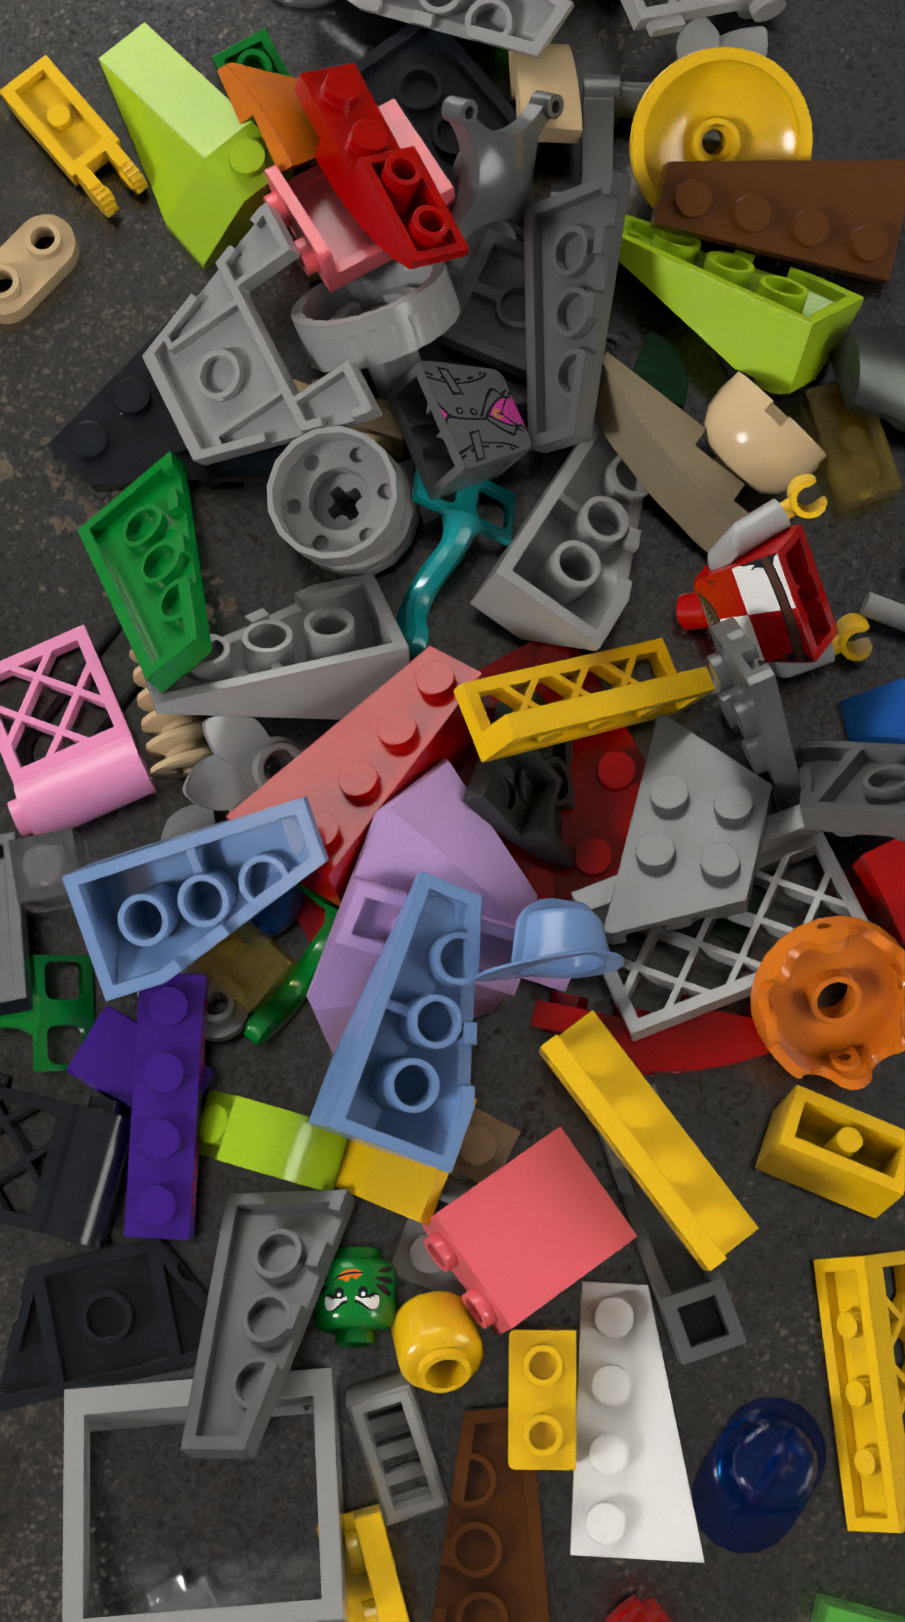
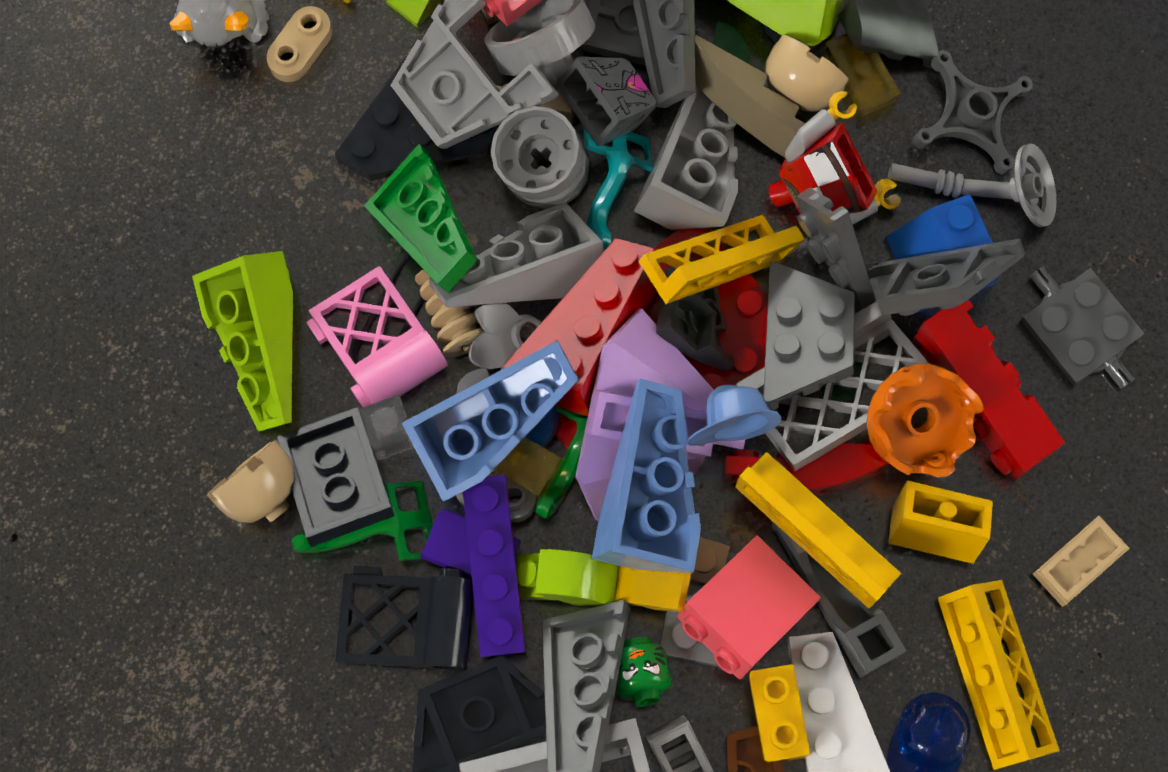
camera: 15 degrees left, 5 degrees down
yellow head [391,1291,484,1393] -> none

